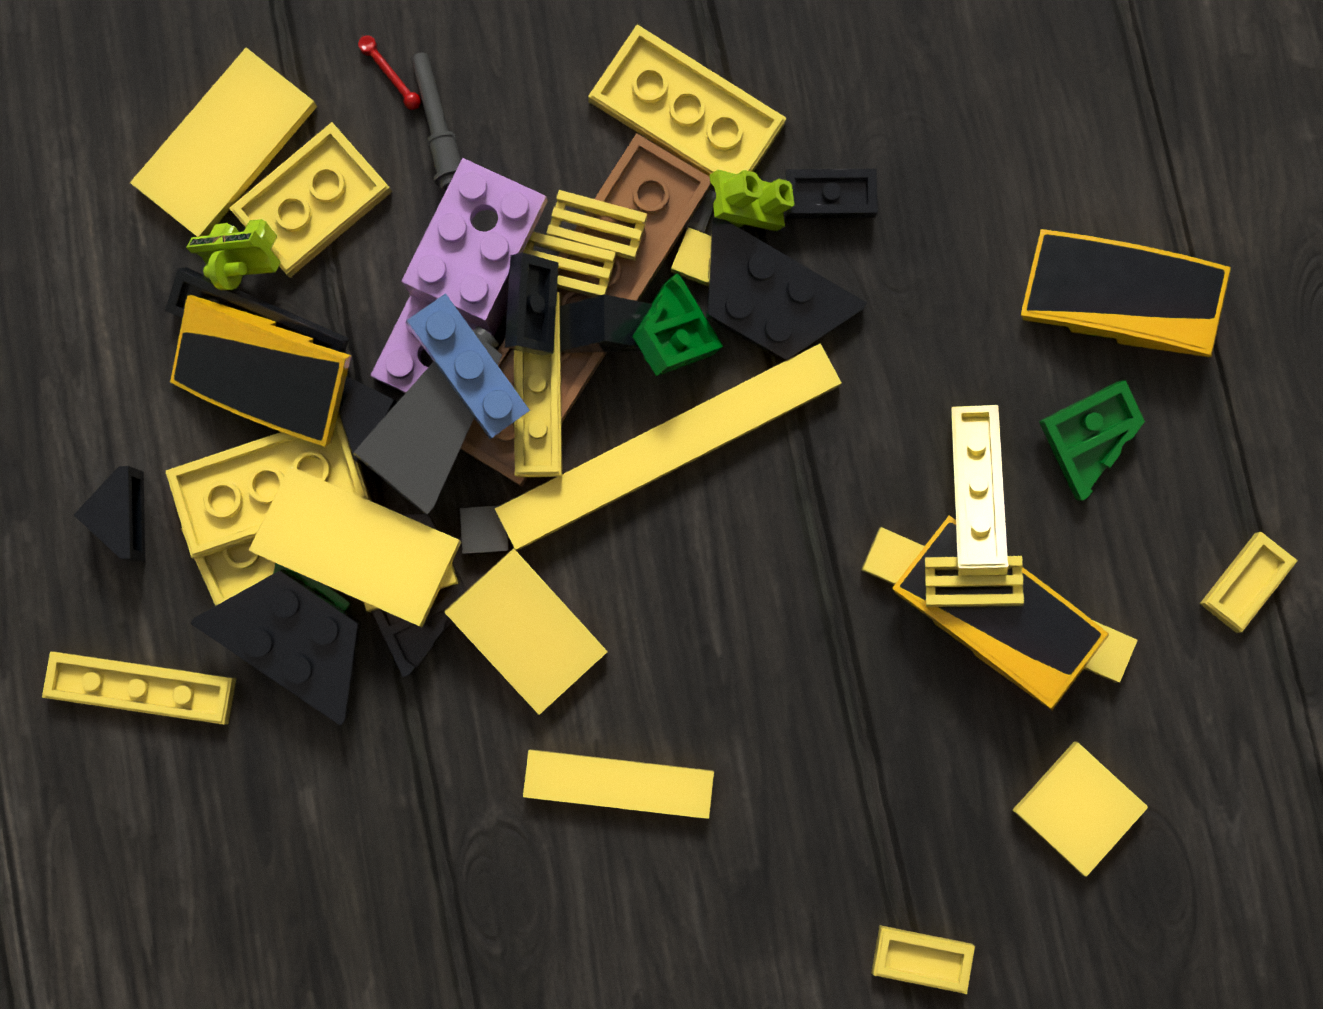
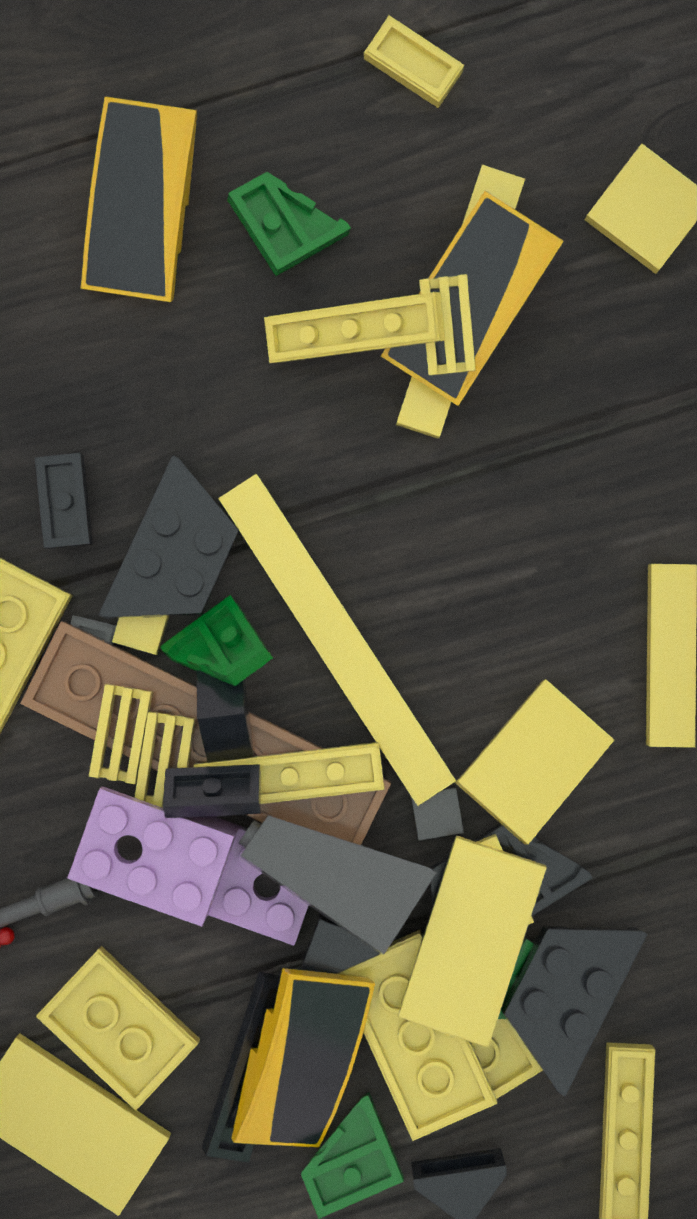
camera: 95 degrees left, 5 degrees up
lime hips [186,219,281,291] -> none
medium blue plate [406,293,530,439] -> none
lime hips [709,169,795,231] -> none
none -> green wing [301,1092,404,1219]

